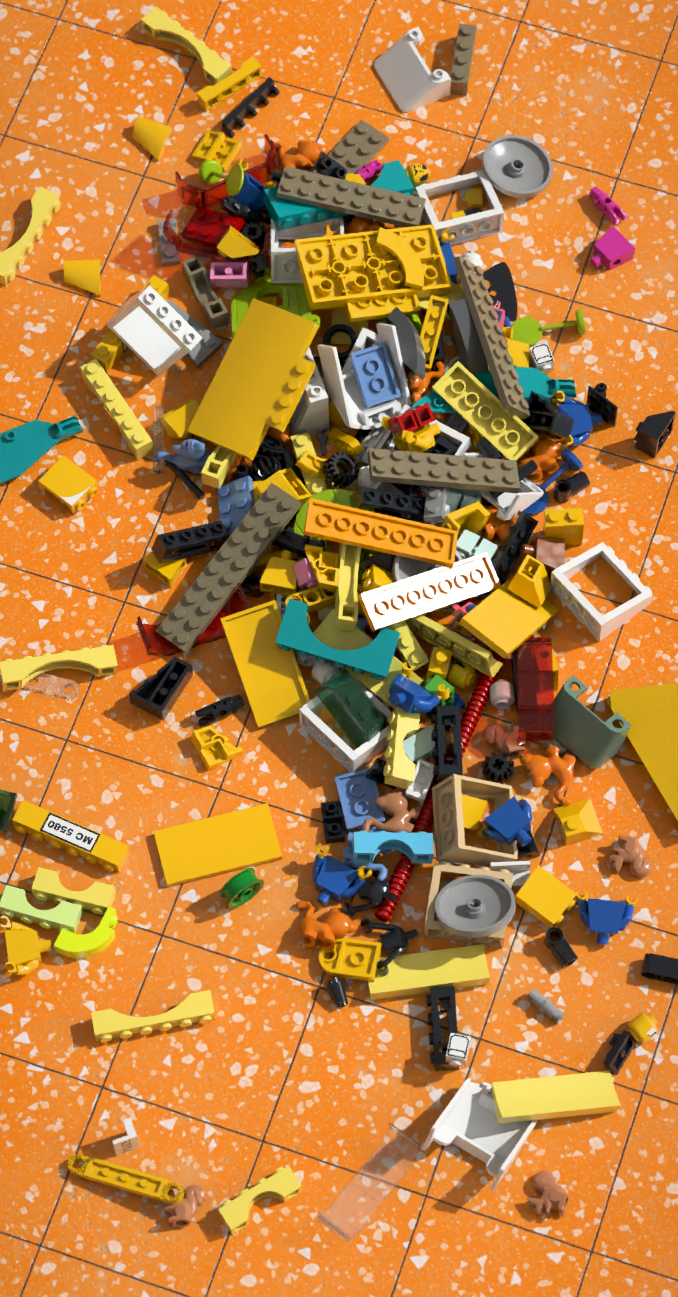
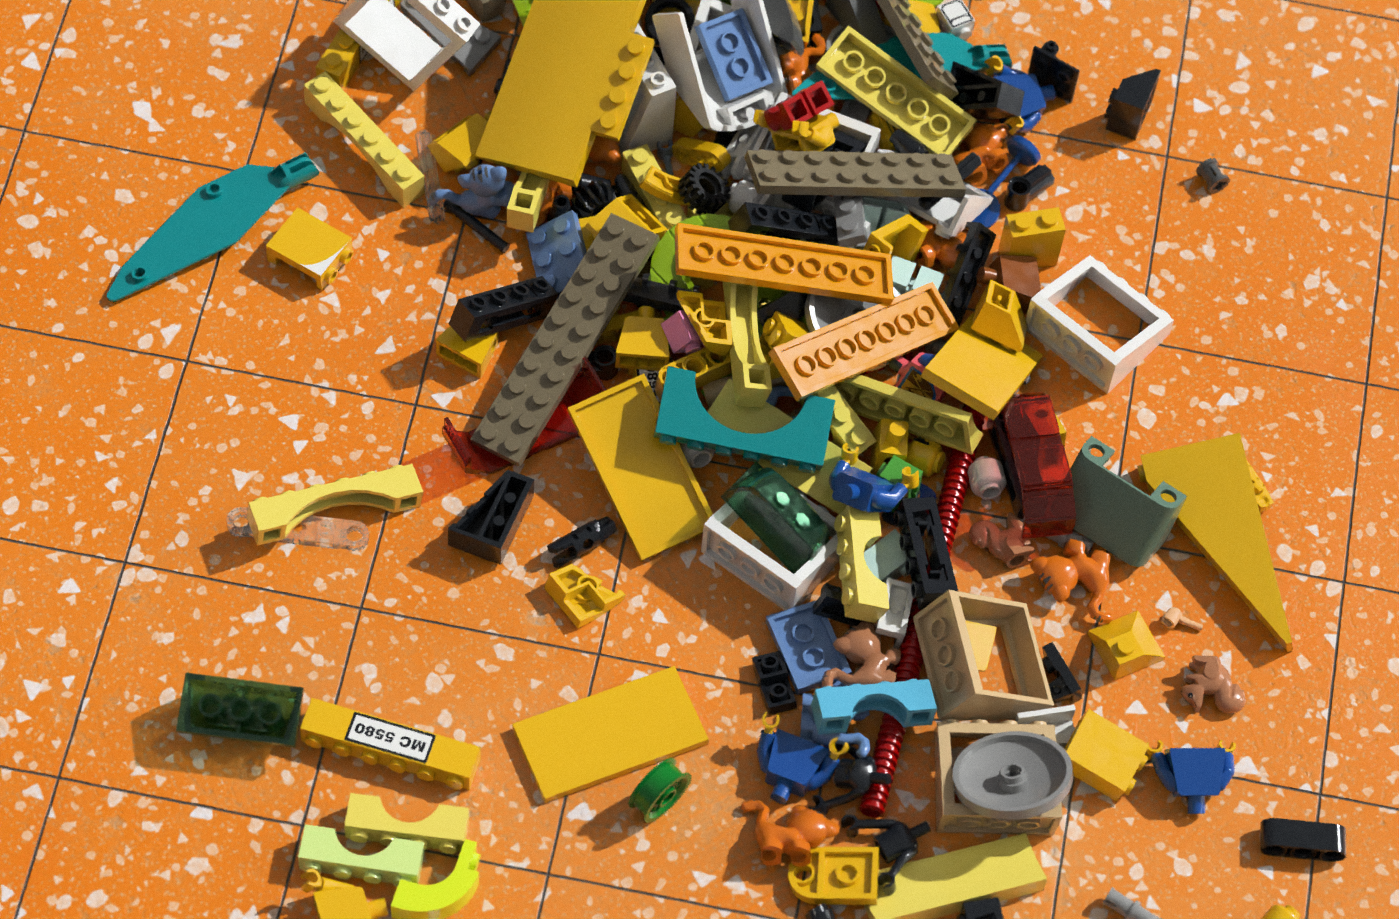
camera: 15 degrees left, 5 degrees down
black gear [258,437,285,457] -> none
white head [312,660,340,687] -> none
blue torso [475,794,532,846] -> none
black gear [482,751,515,784] -> none
black piece [544,927,578,968] -> none
none -> light nougat hand [1161,607,1203,631]

